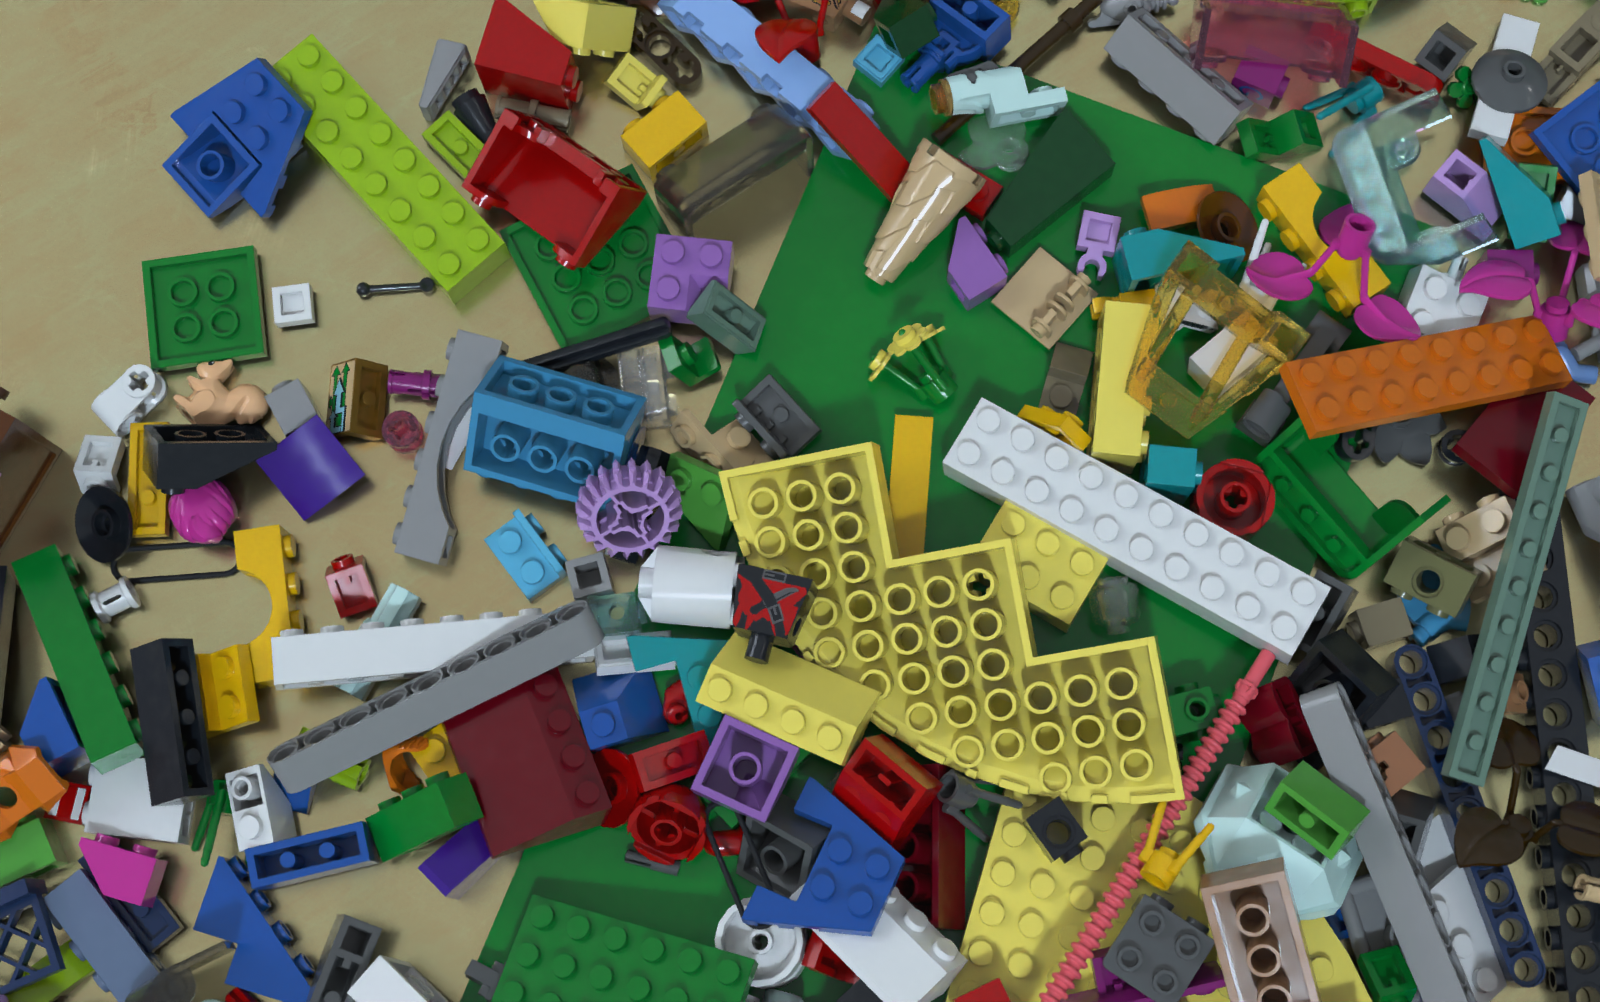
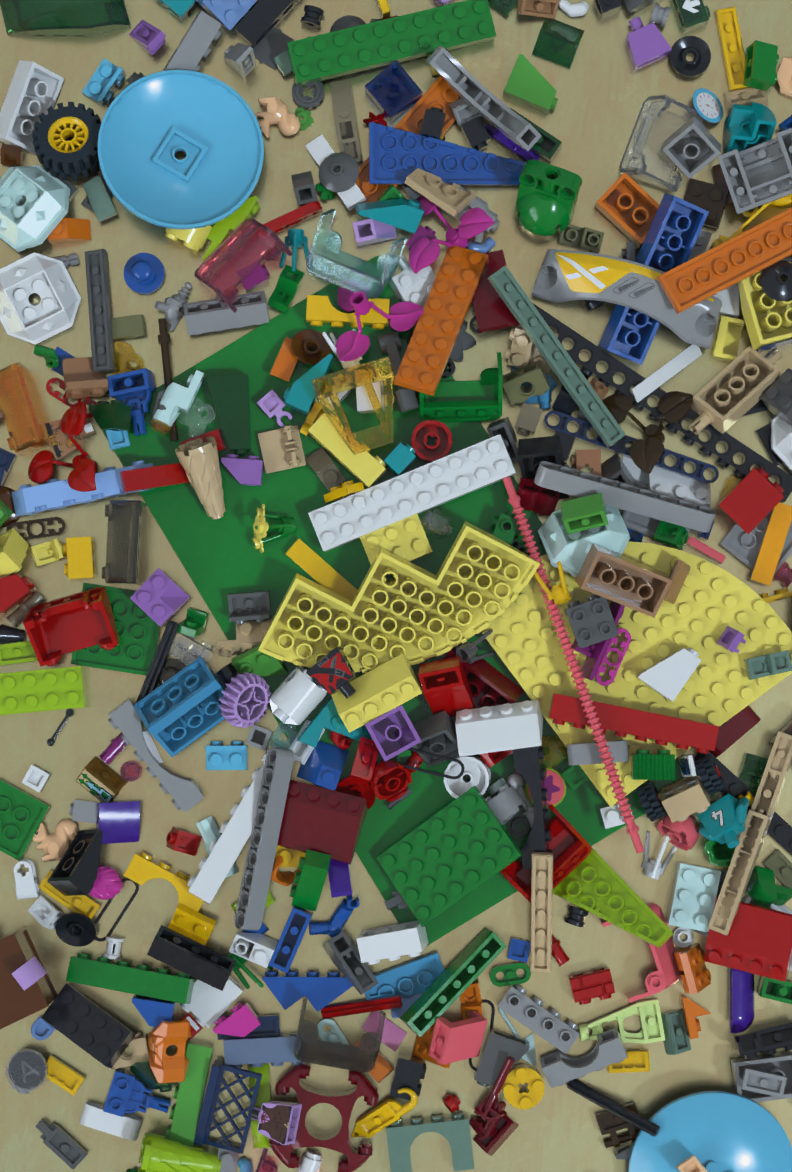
camera: 55 degrees left, 10 degrees up
sand green slope [686,280,767,354] -> none
blue wing [741,777,905,937] -> none
black brick [1023,796,1088,864] -> none
none -> blue arm [309,895,360,938]

